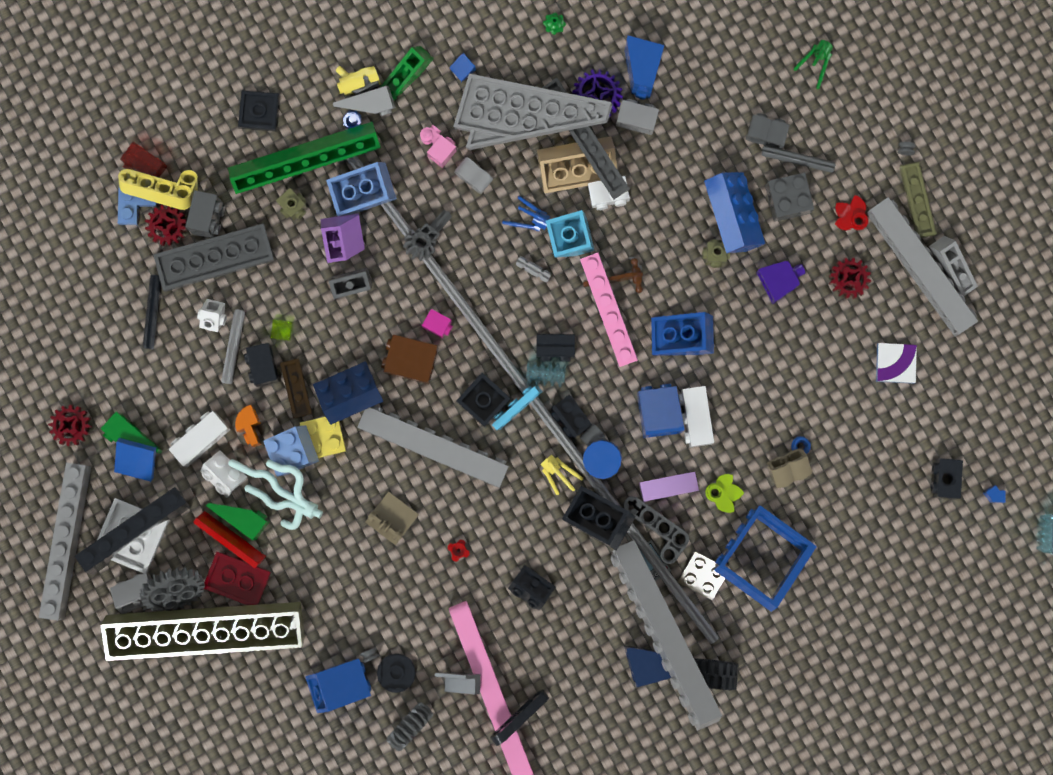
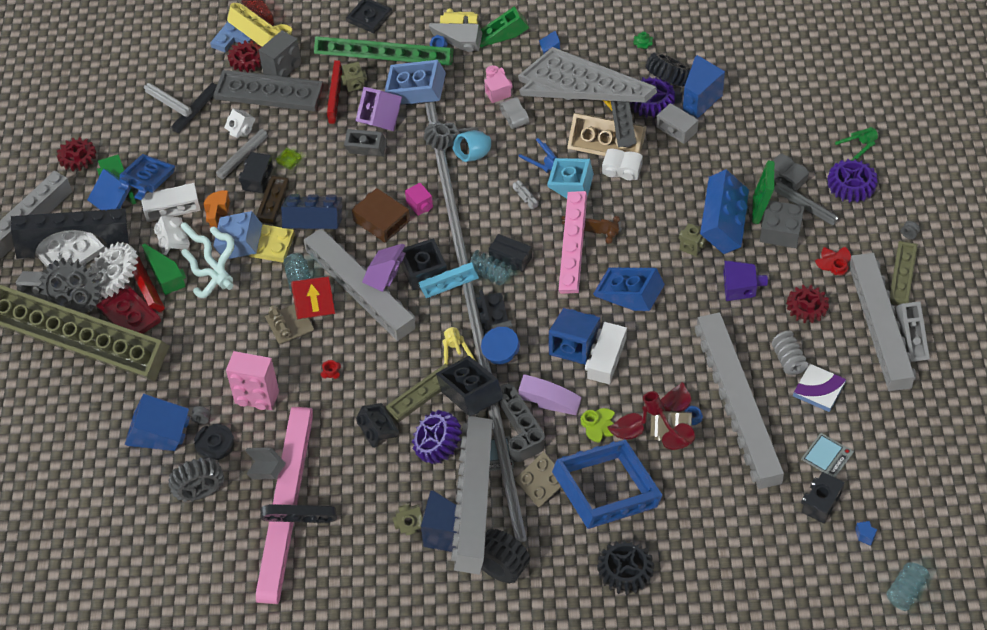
camera: 30 degrees right, 30 degrees down
none -> white gear [90,242,138,299]
none -> blue tile [118,154,175,200]
none -> light grey axle [144,83,192,117]
none -> bright pink brick [226,351,279,410]
none -> clear light blue piece [283,253,311,292]
none -> red tile [291,276,335,320]
none -> red tile [327,60,343,124]
none -> medium lavender slope [362,244,406,292]
none -> olive tile [385,363,448,423]
none -> olive brick [392,504,423,535]
none -> dark purple gear [411,410,463,465]
none -> medium azure piece [453,130,491,162]
none -> black gear [597,539,654,595]
none -> dark red plant [607,382,695,450]
none -> black gear [645,53,691,86]
none -> light grey brick [695,312,784,489]
none -> green tile [752,160,775,224]
none -> light grey piece [772,330,808,375]
none -> sticker [801,433,854,477]
none -> dark purple gear [827,158,878,203]

